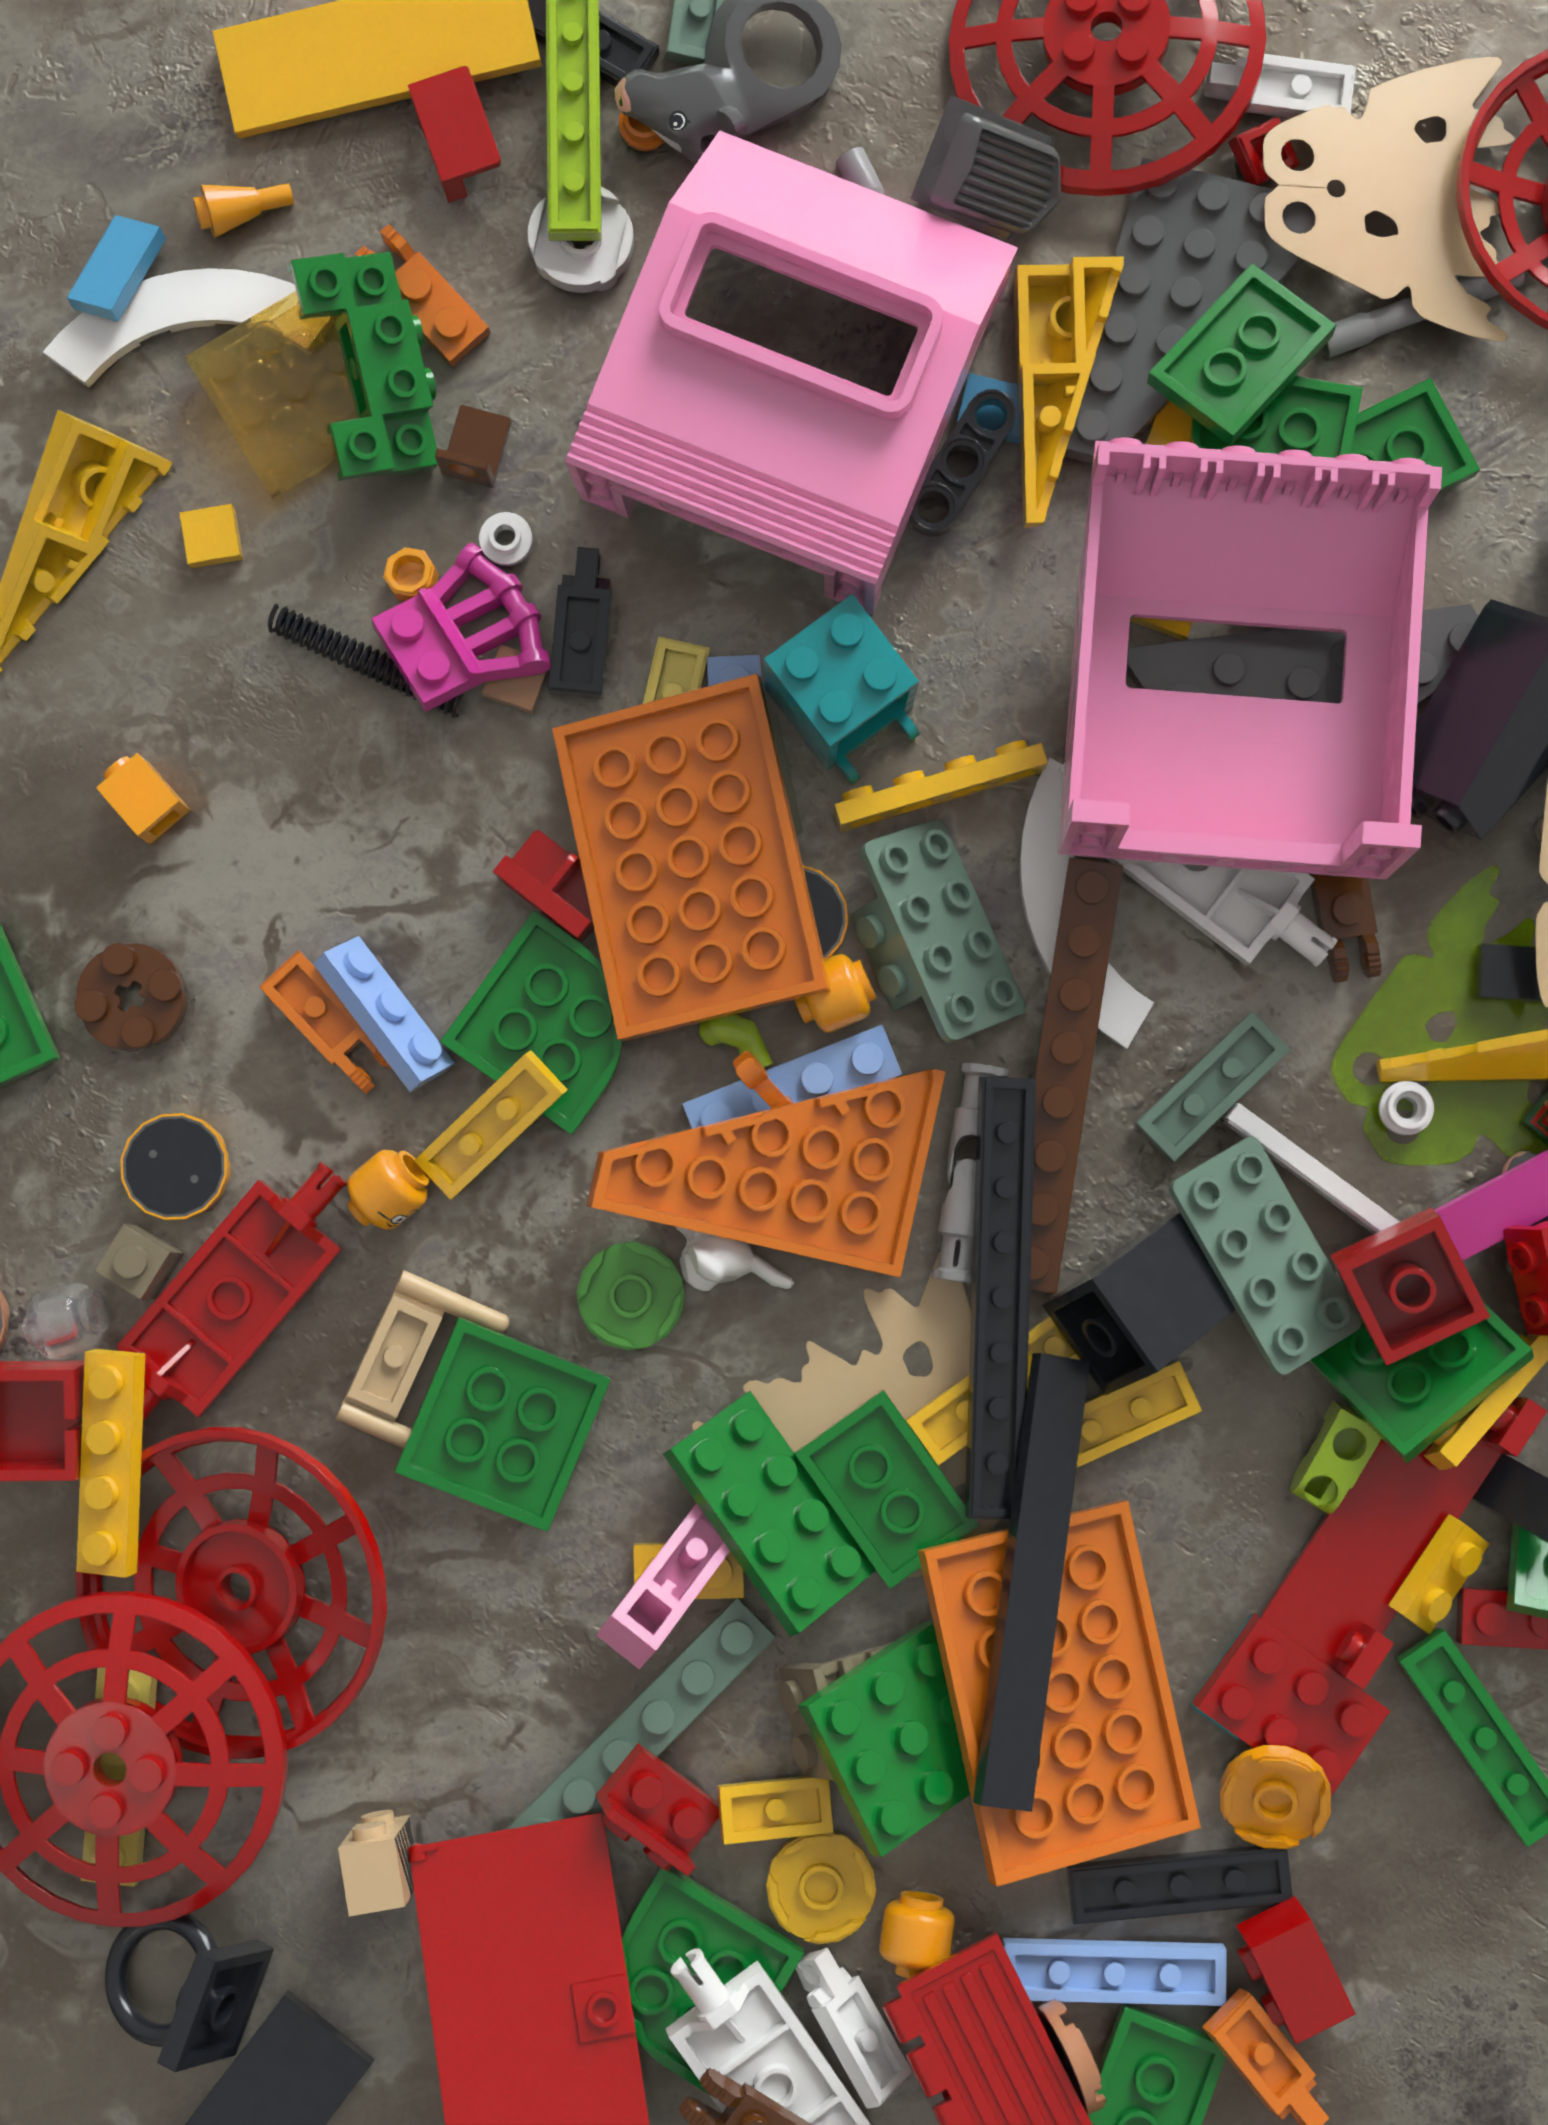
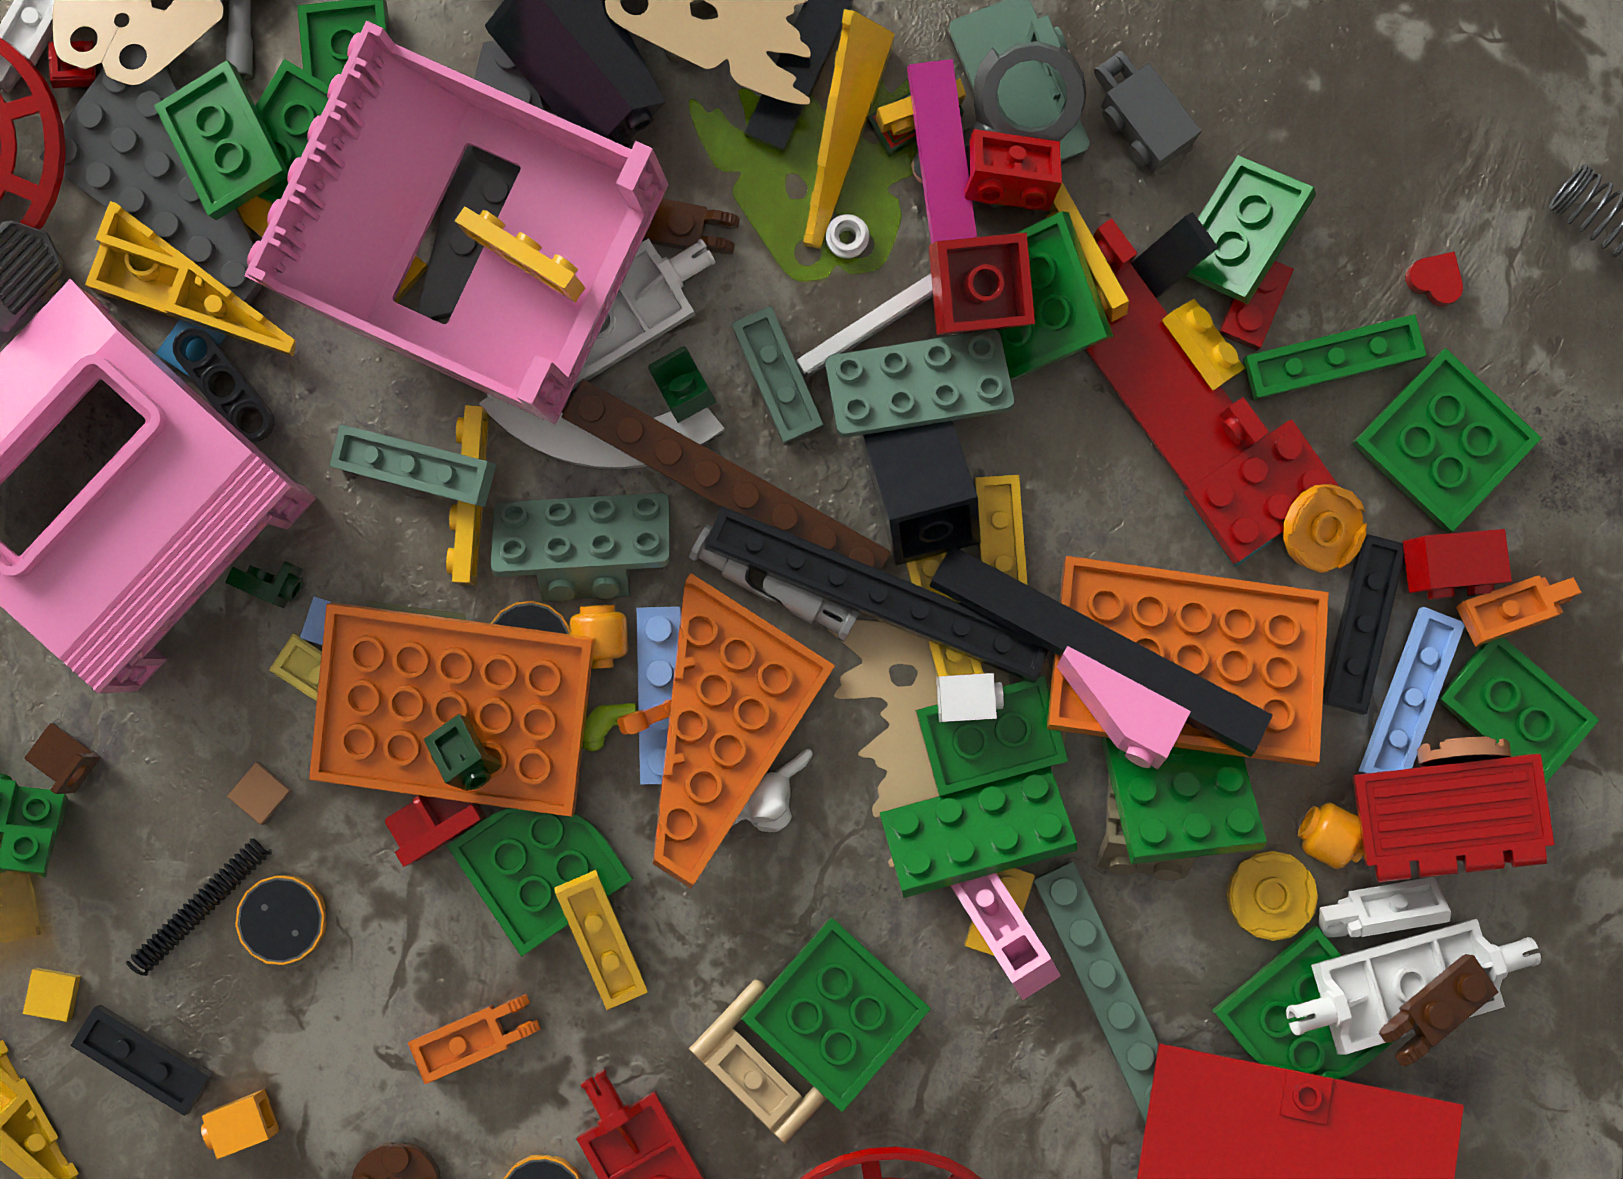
camera: 70 degrees left, 0 degrees up
light blue plate [313,936,455,1092] -> none
light orange head [347,1150,429,1230] -> none
dark pink plate [371,543,551,712] -> none
light orange tile [383,547,439,602] -> none
white plate [479,512,533,566] -> none
black hinge [548,547,612,699] -> none
bright green tile [577,1242,685,1350] -> none
red bracket [596,1743,719,1876] -> none
yellow plate [717,1776,834,1845] -> none
teal container [764,594,920,785] -> none
lime leg [1290,1400,1382,1514] -> none
none -> black plate [70,1004,213,1116]
none -> dark green bracket [225,561,303,608]
none -> black tile [235,875,327,965]
none -> sand green plate [329,424,496,507]
none -> dark green bracket [423,714,502,791]
none -> yellow plate [455,206,585,303]
none -> dark green bracket [648,346,716,423]
none -> white brick [936,673,1004,722]
none -> bright pink slope [1057,646,1191,769]
none -> green plate [1351,348,1542,534]

